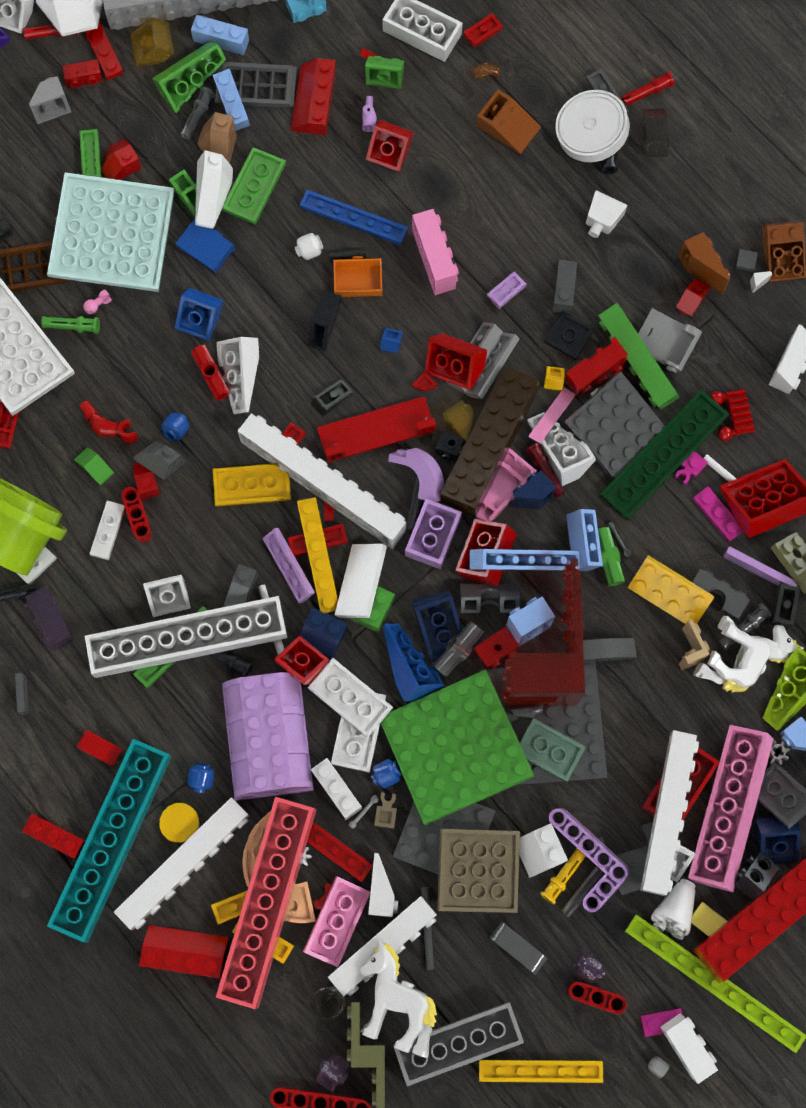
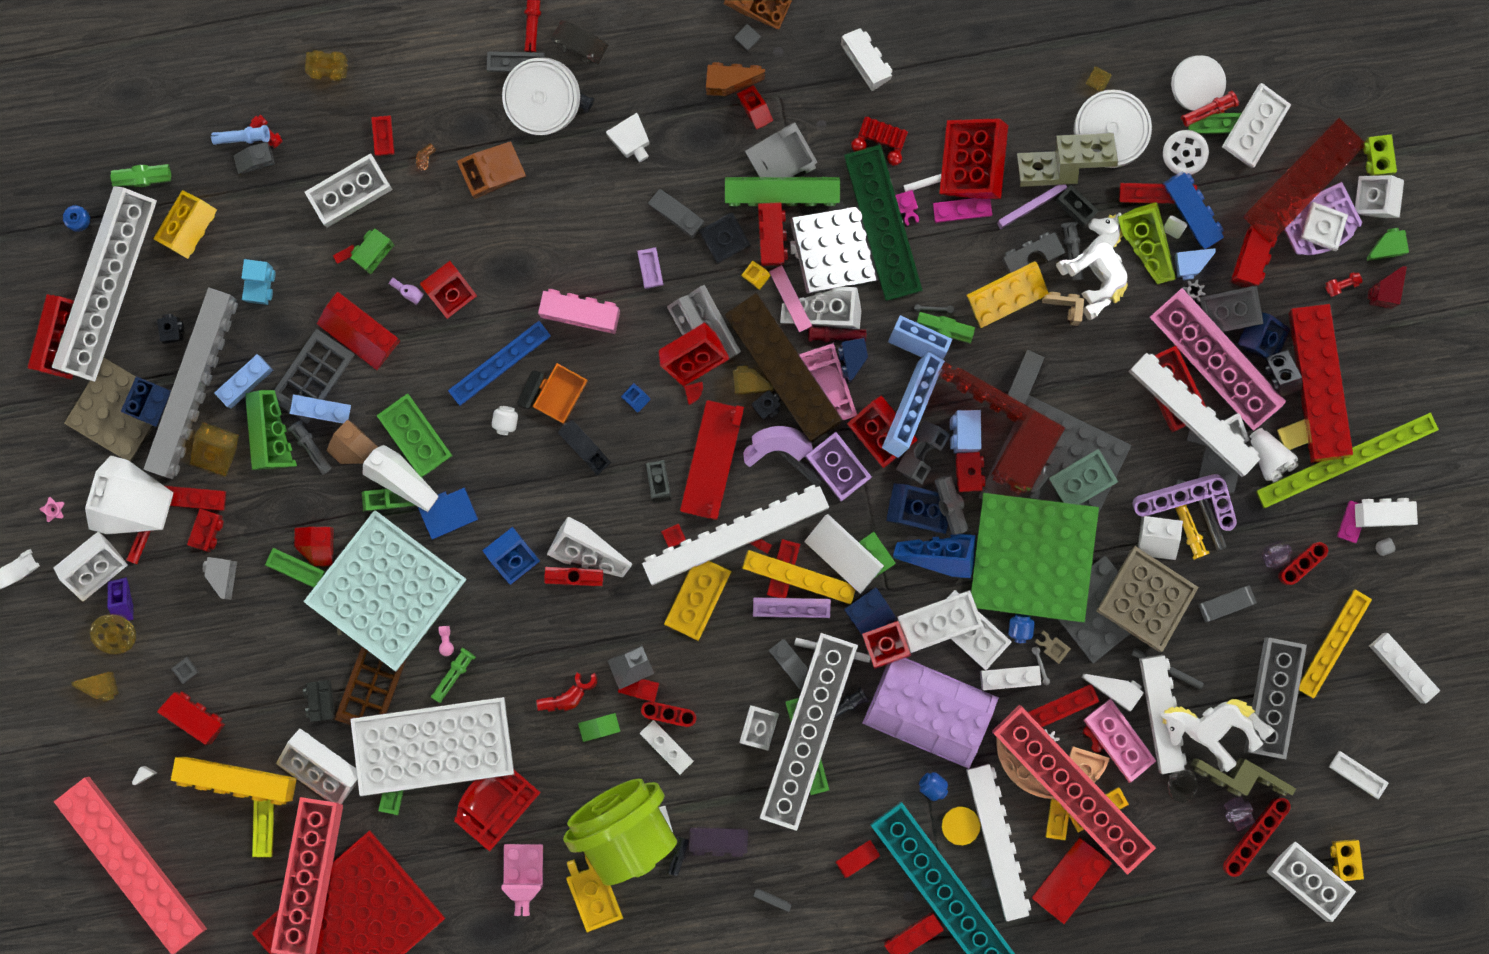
camera: 60 degrees left, 10 degrees up
blue head [161,413,189,441] -> none
white slope [750,271,772,293] -> none

